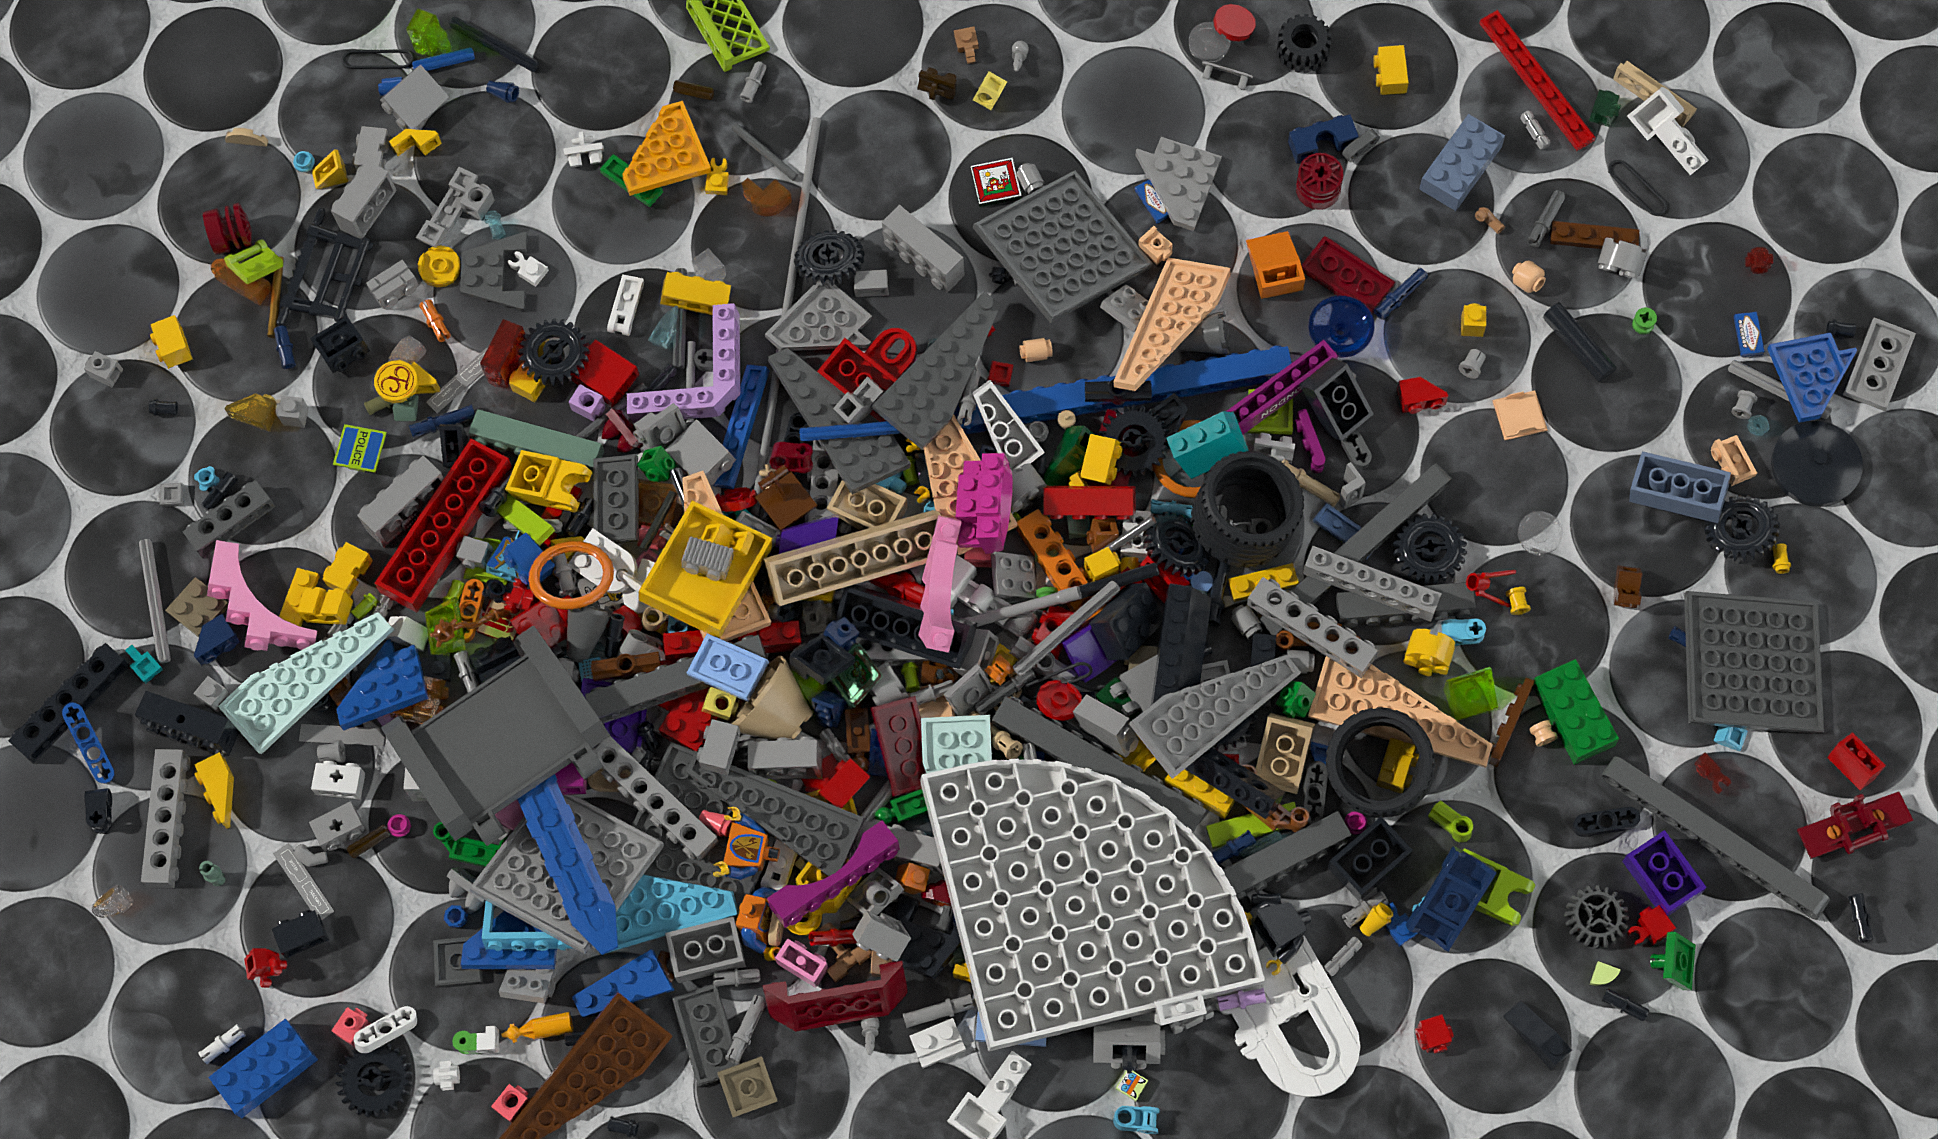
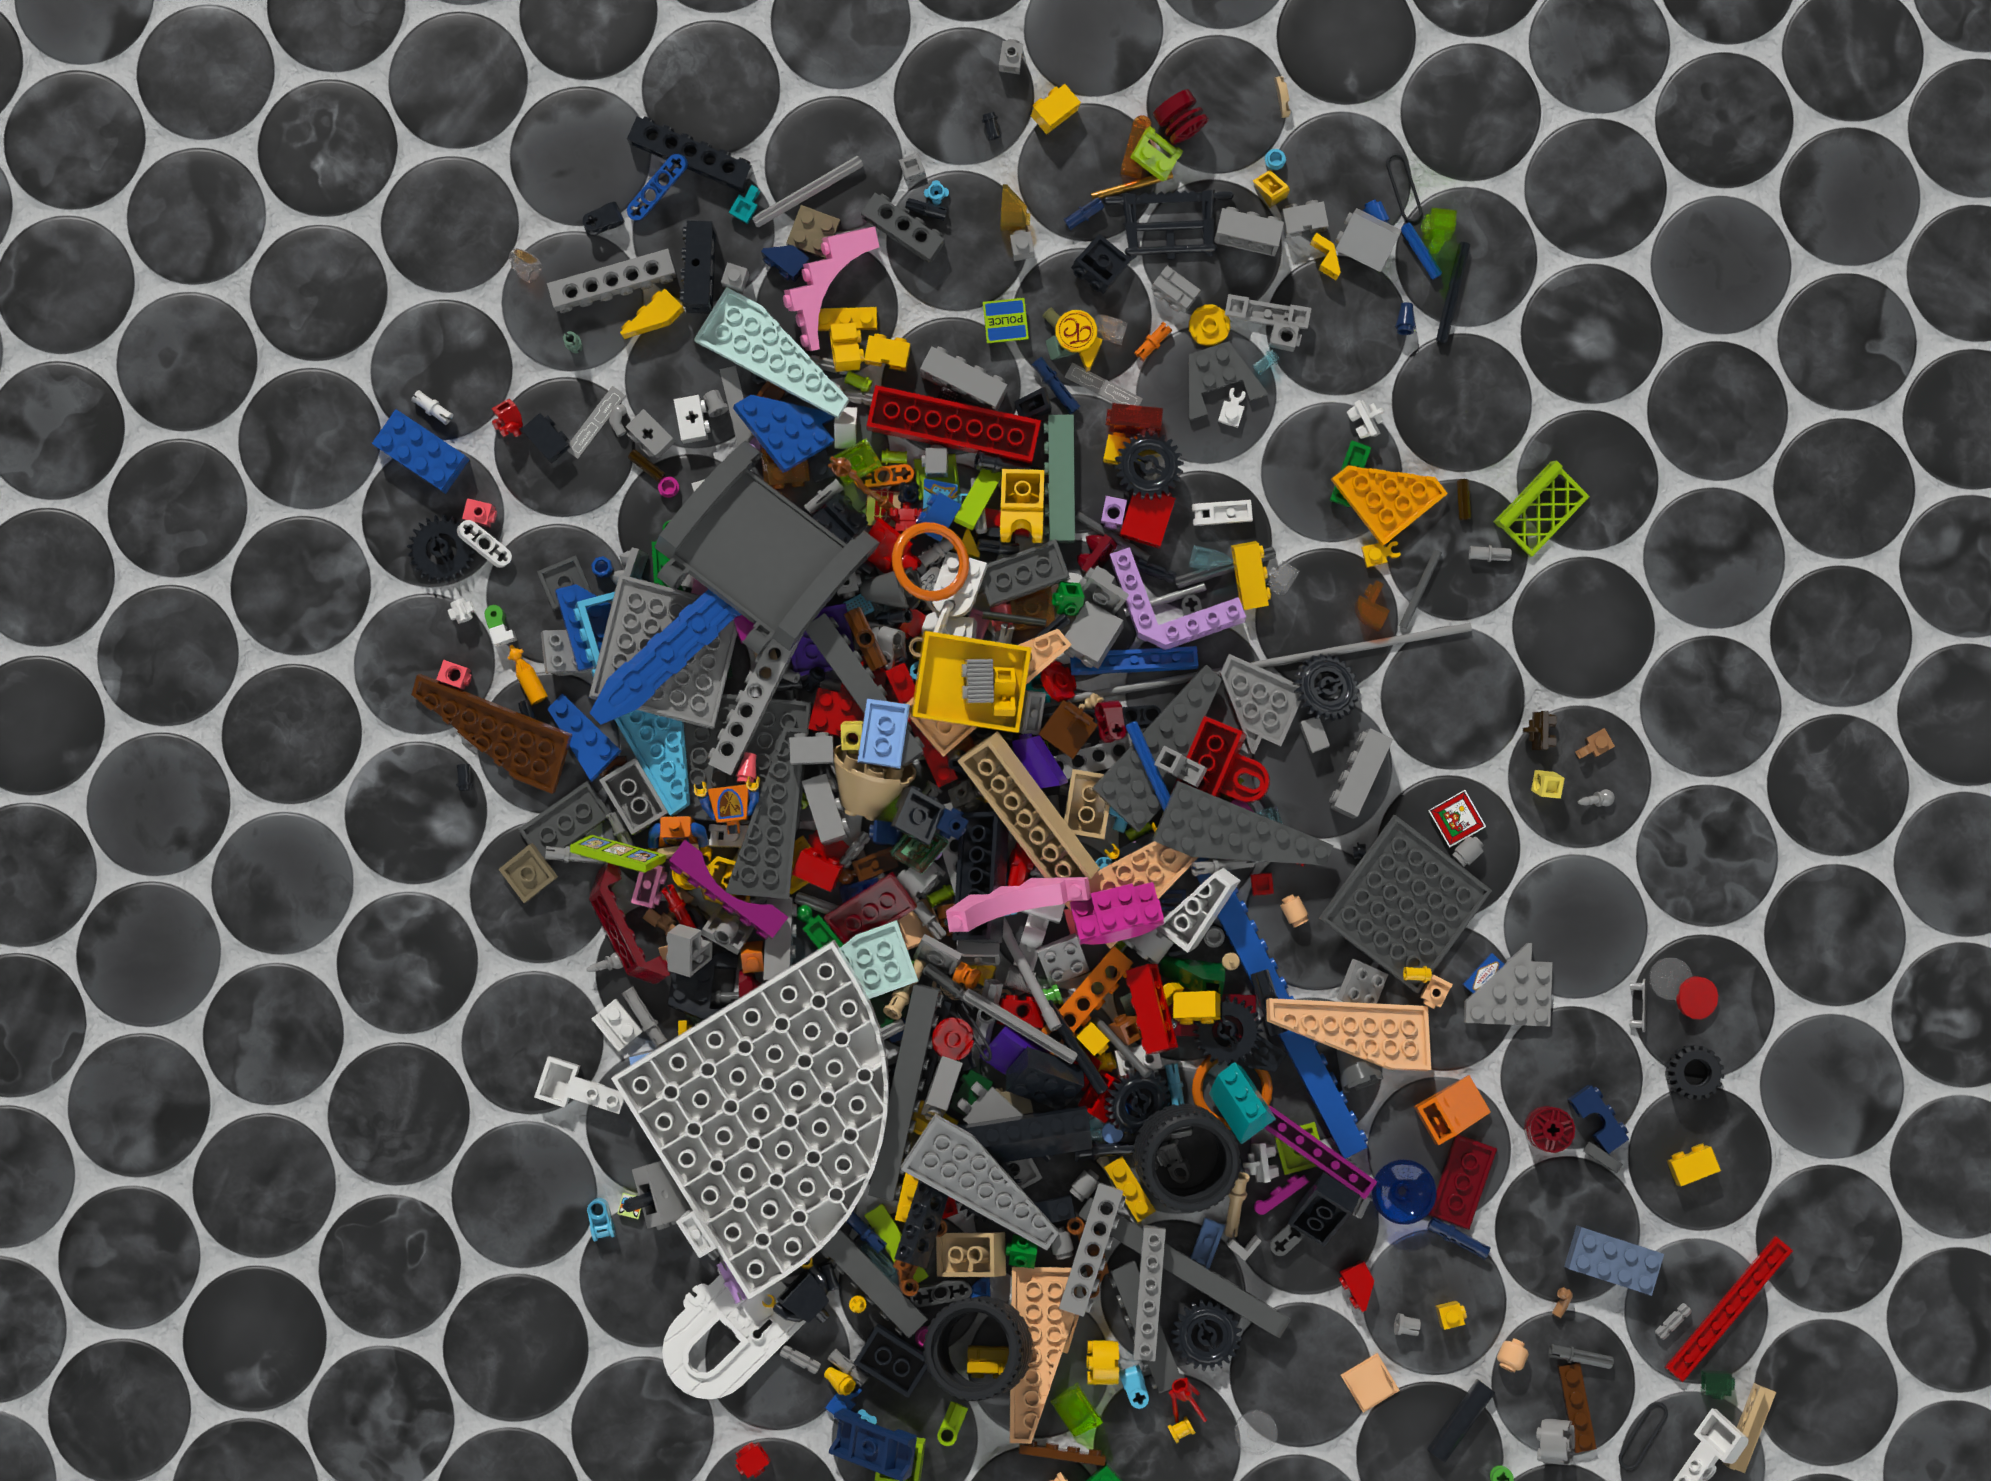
camera: 70 degrees right, 15 degrees up
none -> tile [570,835,666,873]
none -> yellow axle [849,1295,866,1313]
none -> yellow pin [1403,966,1432,983]

